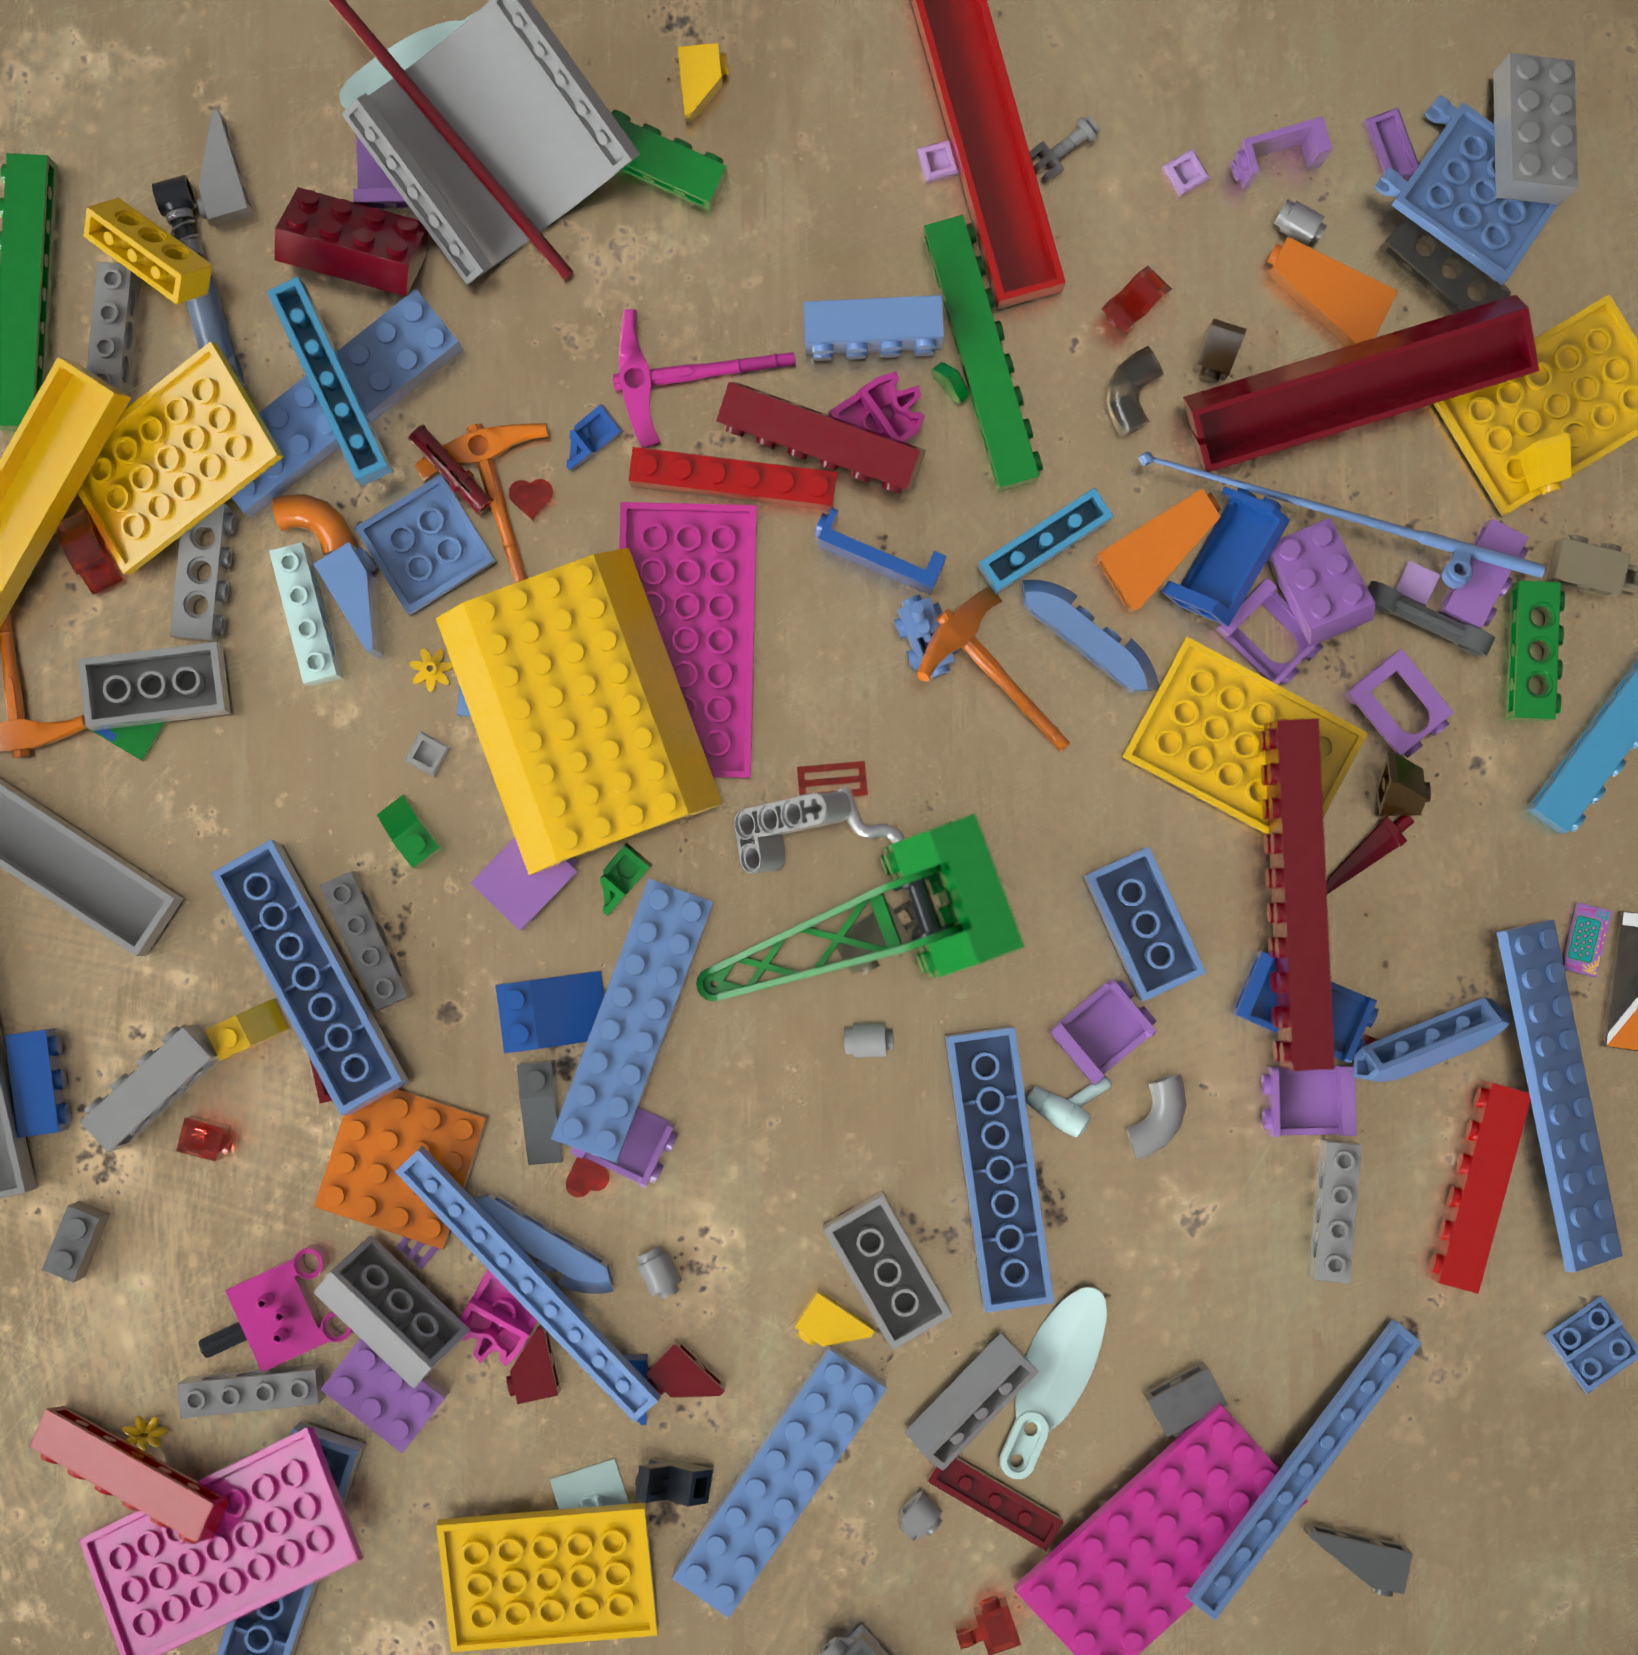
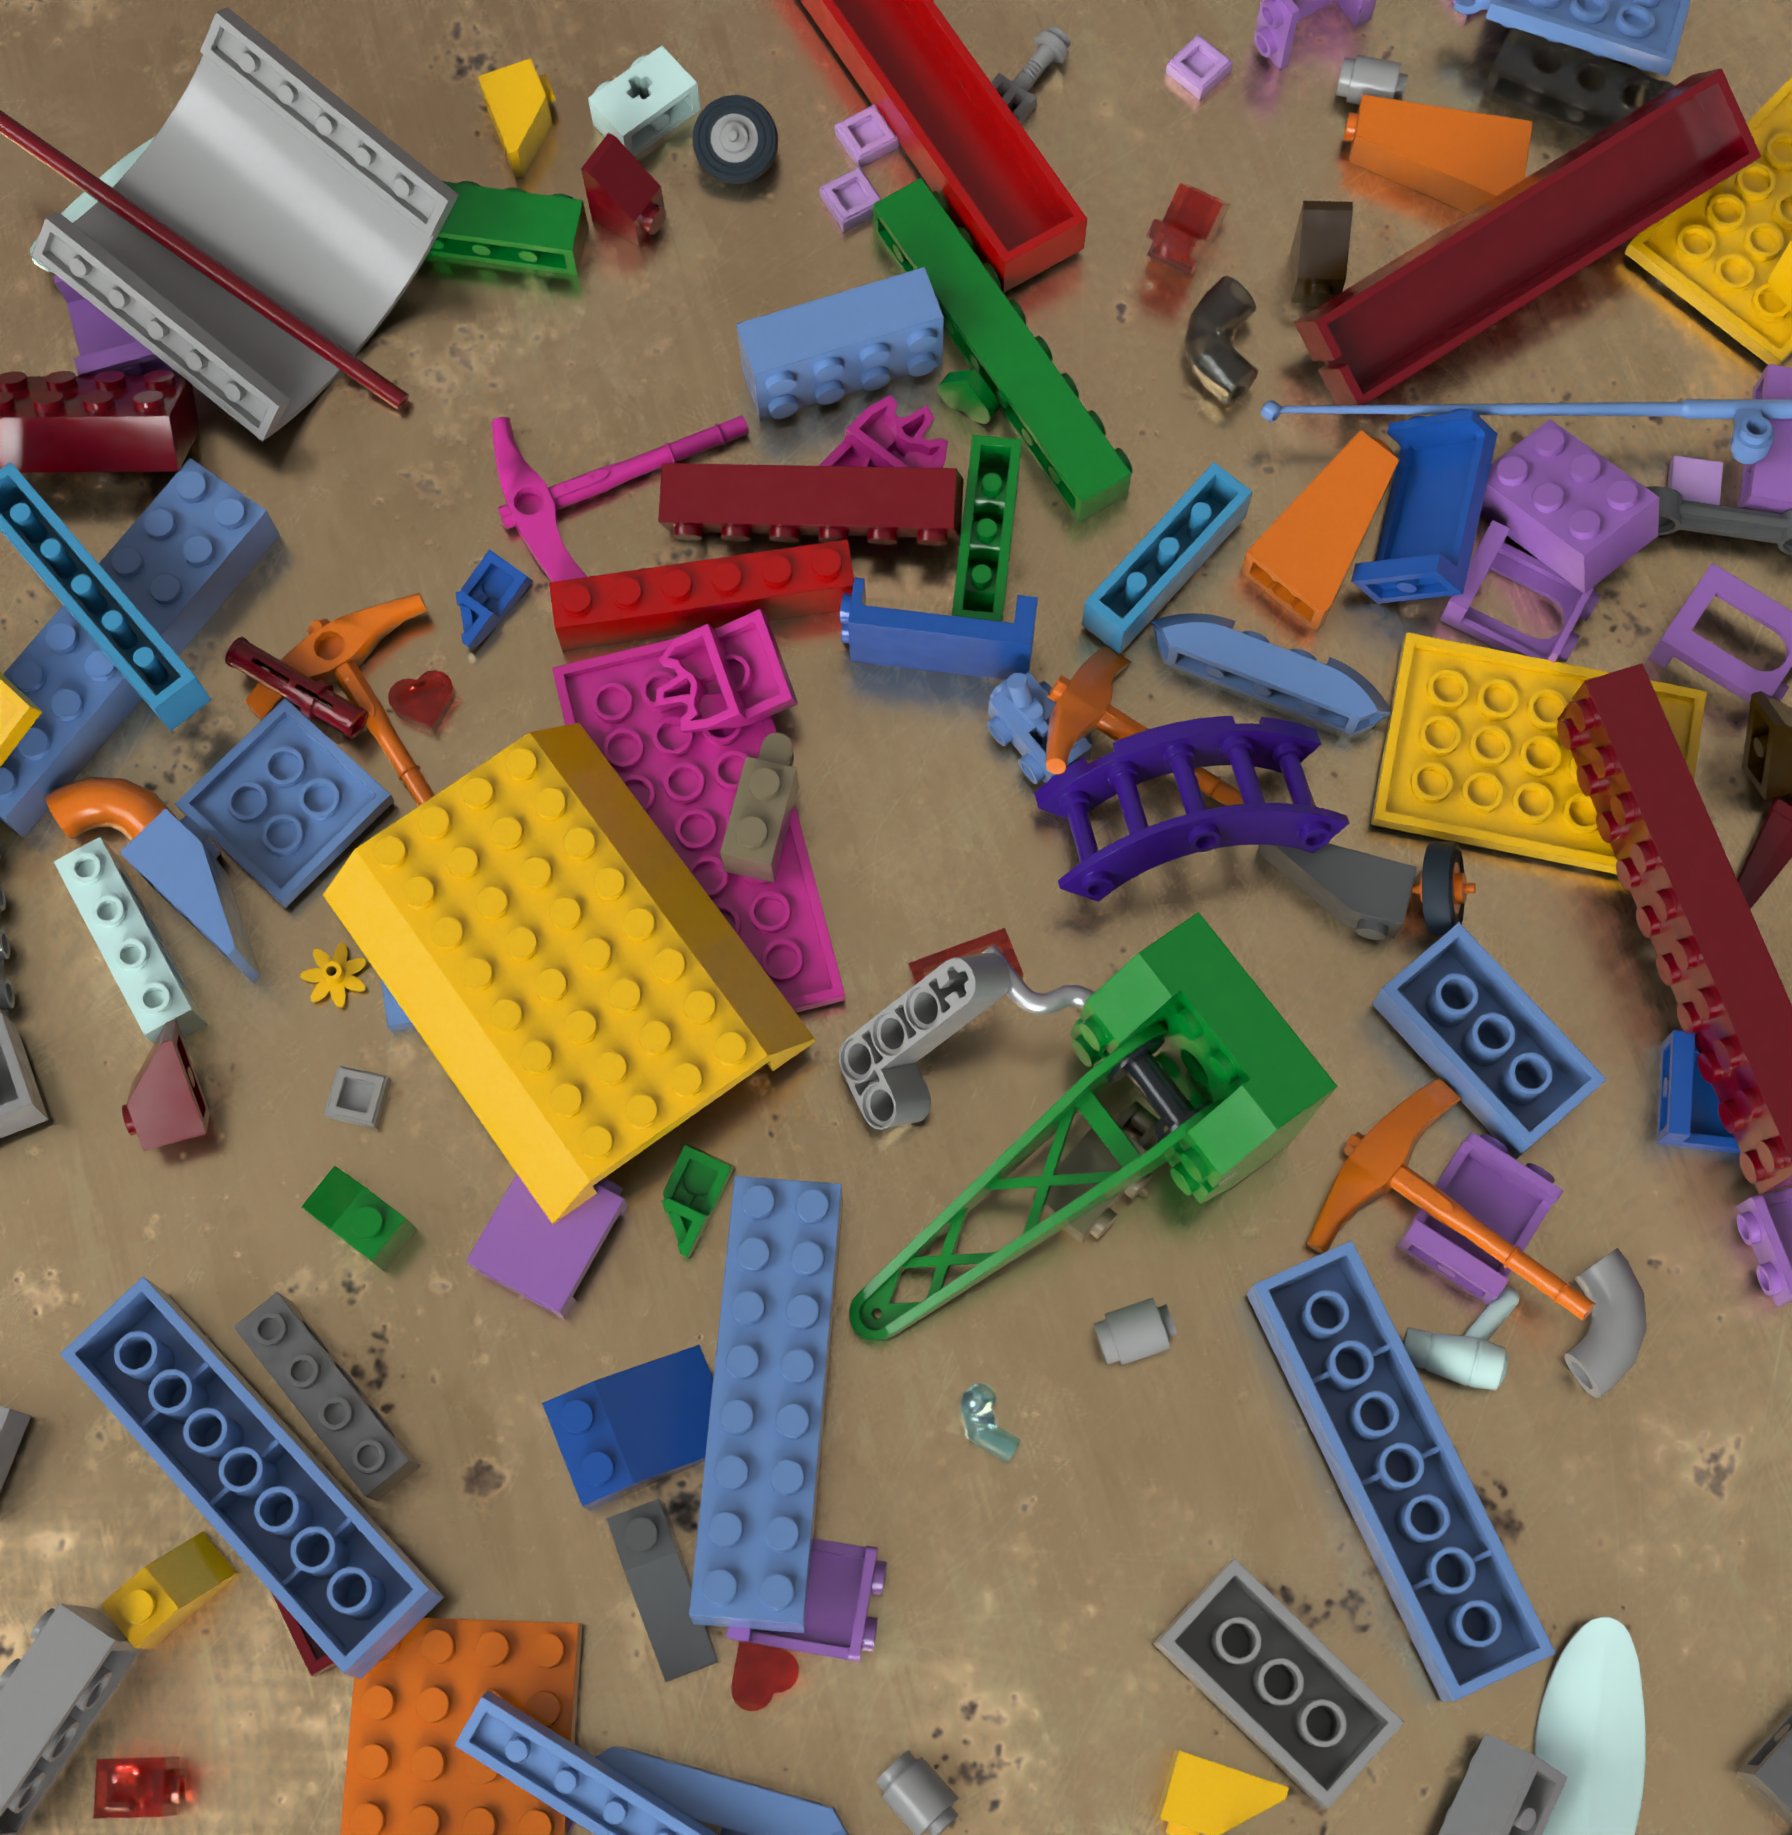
camera: 20 degrees left, 15 degrees down
none -> dark red slope [122,1020,210,1151]
none -> dark red slope [581,133,666,247]
none -> light aqua brick [588,46,701,157]
none -> dark pink plate [655,609,798,733]
none -> black wheel [692,95,778,184]
none -> dark tan brick [720,733,799,883]
none -> lavender tile [819,167,882,232]
none -> green brick [952,434,1022,622]
none -> clear light blue arm [959,1383,1021,1464]
none -> dark purple fence [1034,716,1350,902]
none -> dark grey slope [1257,843,1417,940]
none -> orange piece [1307,1078,1595,1321]
none -> black wheel [1412,842,1476,935]

